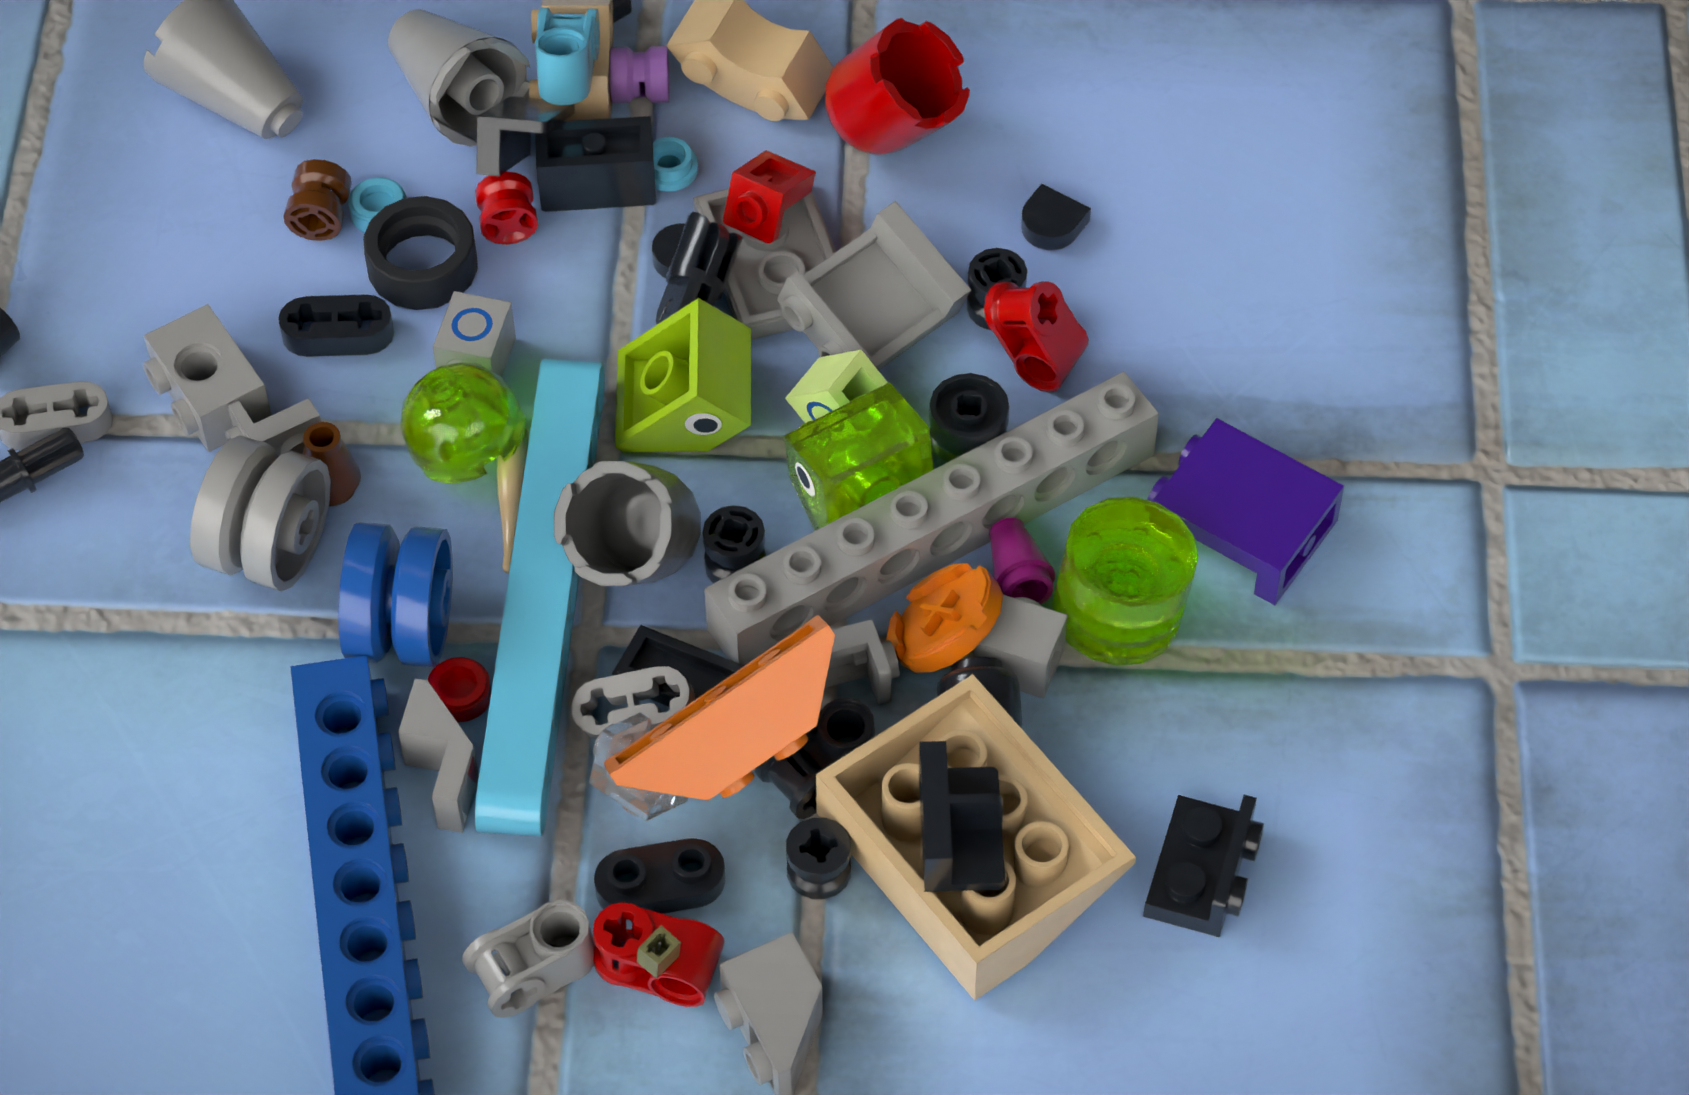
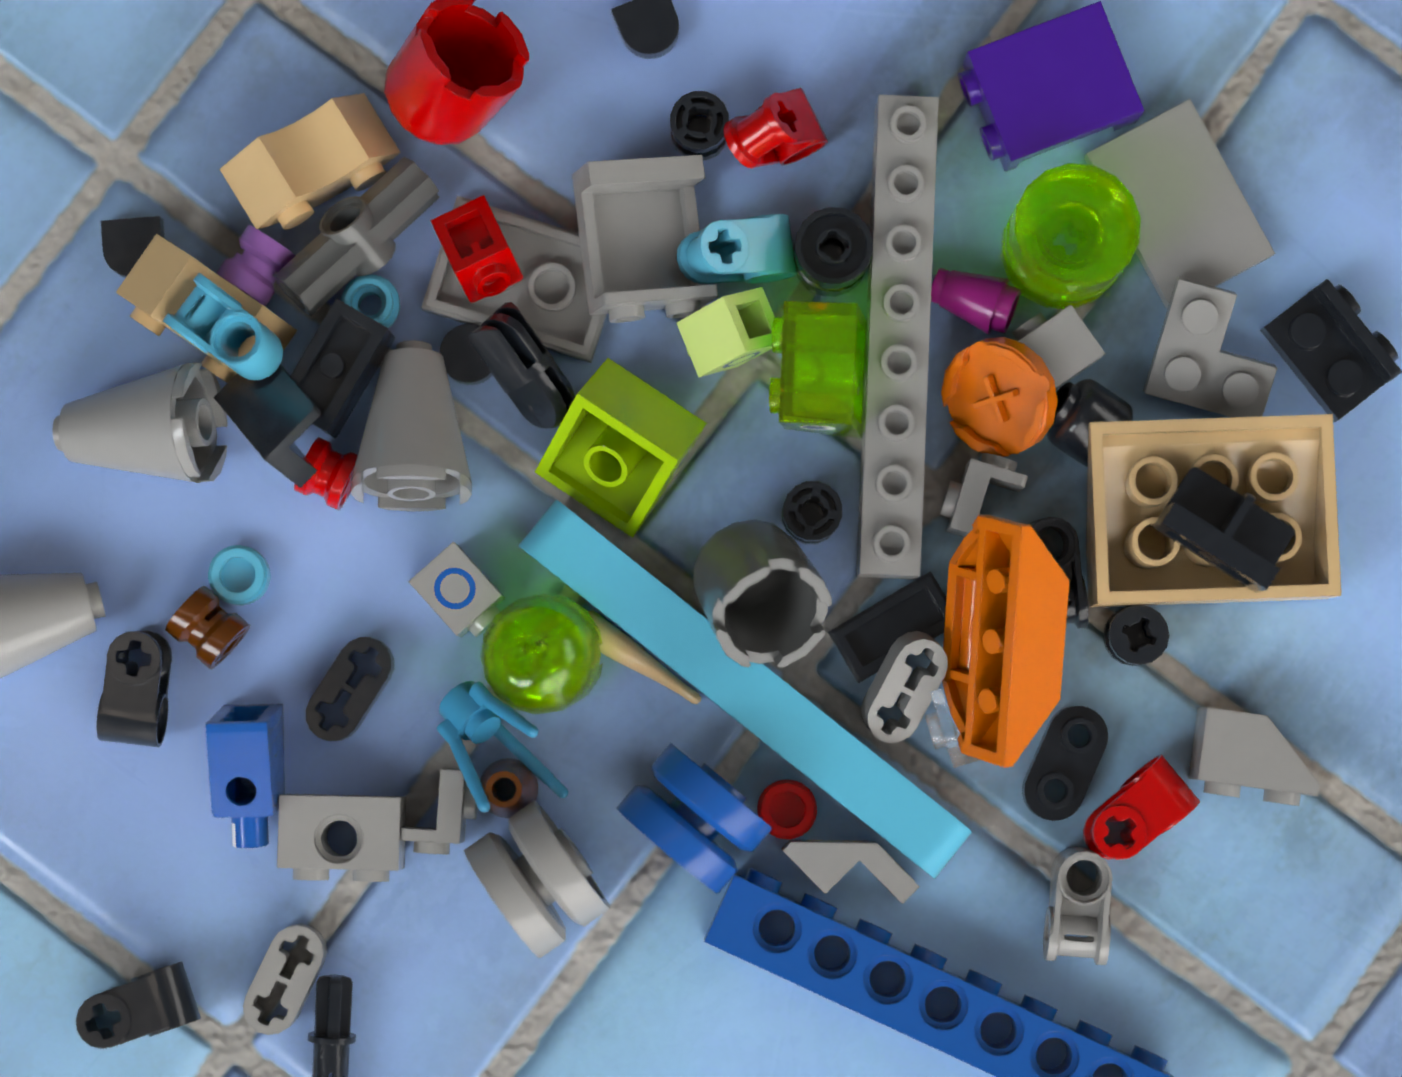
camera: 55 degrees left, 30 degrees up
black tyre [363,196,478,310] -> none
olive piece [637,926,681,979] -> none
none -> black piece [96,630,172,747]
none -> blue torso [205,704,285,848]
none -> dark grey piece [274,157,439,316]
none -> light grey cone [351,340,472,512]
none -> dark azure plant [437,681,568,812]
none -> medium azure piece [677,214,797,285]
none -> light grey tile [1084,99,1275,309]
none -> light grey plate [1143,277,1277,417]

